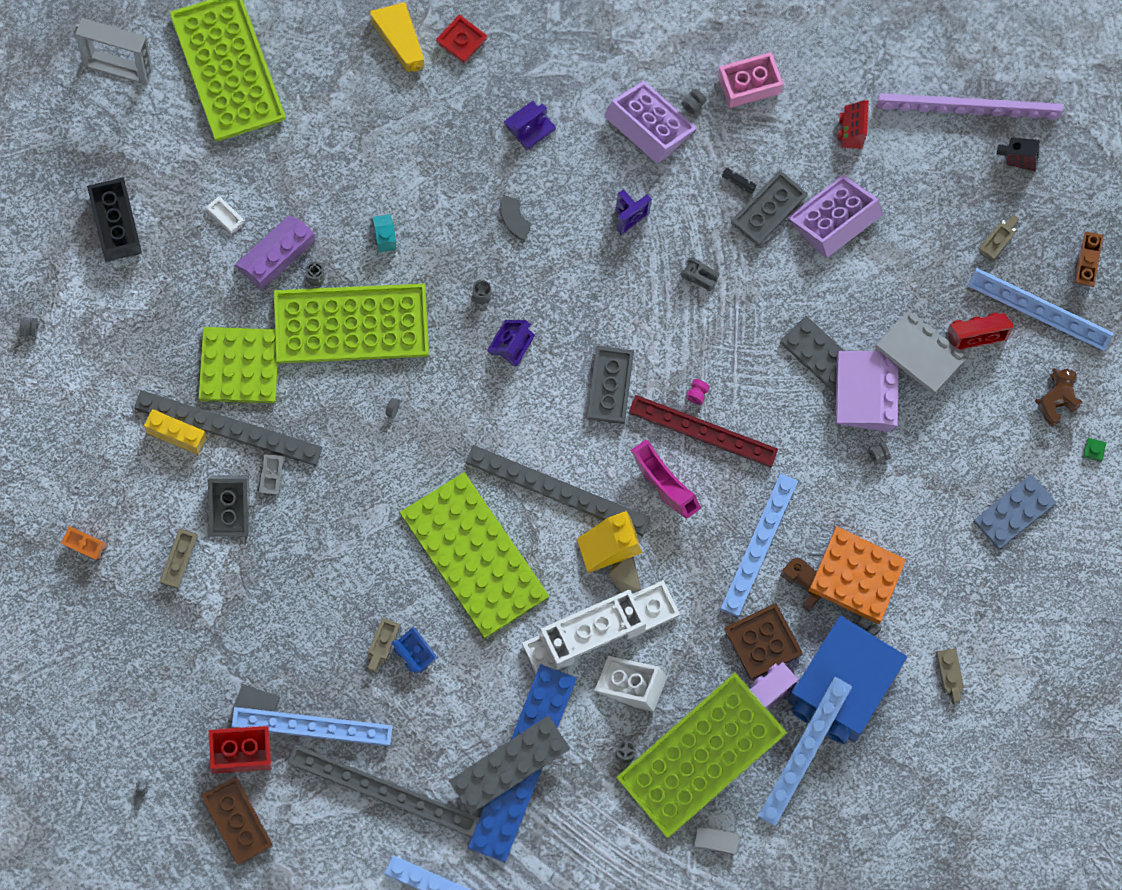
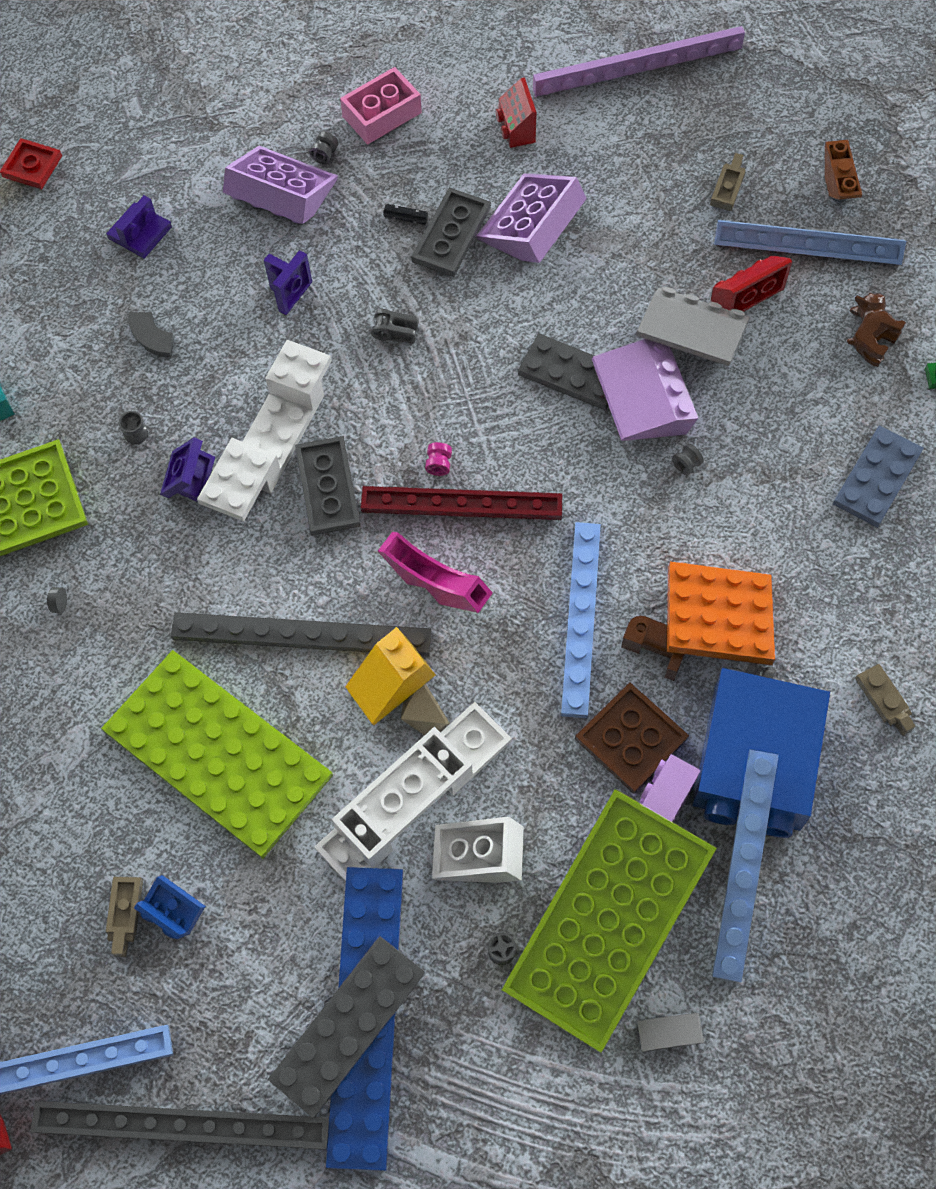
camera: 10 degrees left, 5 degrees down
black torso [996,137,1040,172] -> none
none -> white bracket [197,340,332,521]

